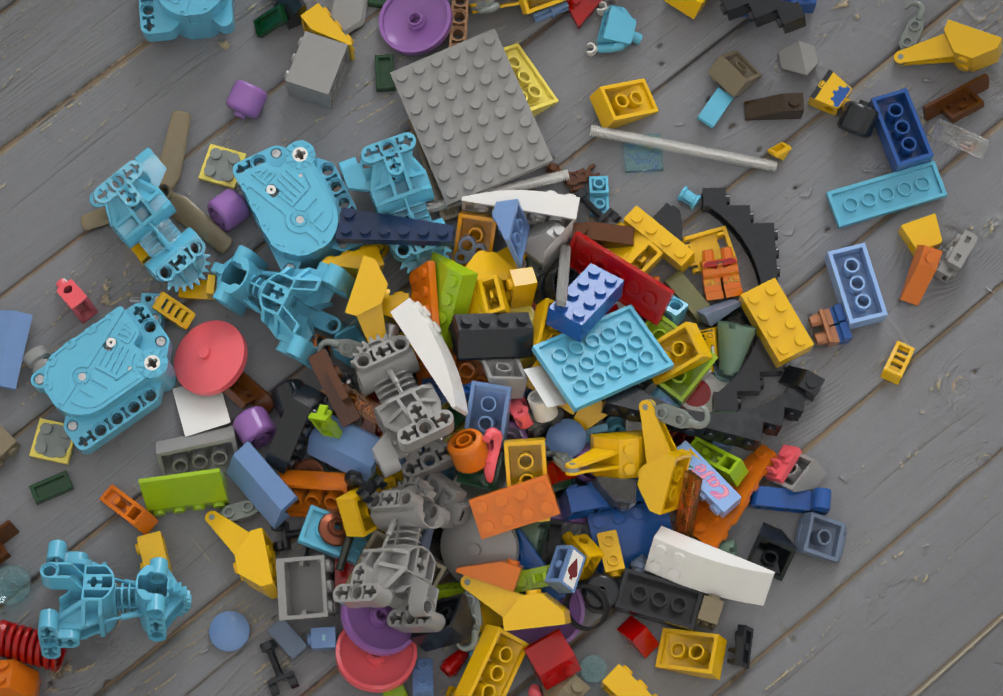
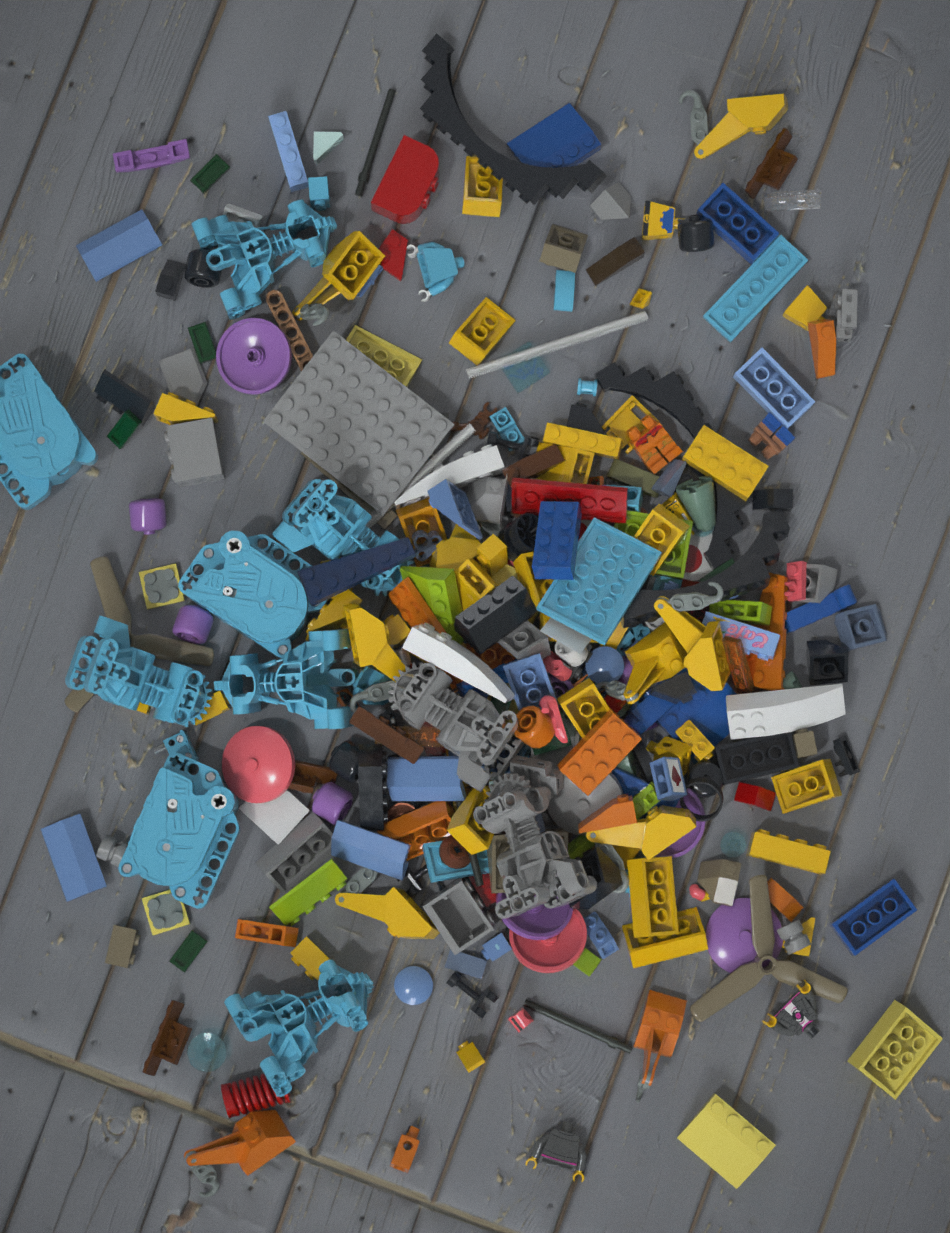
camera: 30 degrees left, 10 degrees up
coral torso [56,278,98,324] -> none
yellow slope [151,291,196,330] -> none
lime plate [308,404,343,439] -> none
black bar [344,470,388,505] -> none
dark green tile [375,54,395,92] -> none
red cone [439,649,469,678] -> none
red slope [523,628,582,691] -> none
light grey axle [555,244,571,307] -> none
sand blue plate [630,554,649,573] -> none
yellow slope [880,340,915,385] -> none

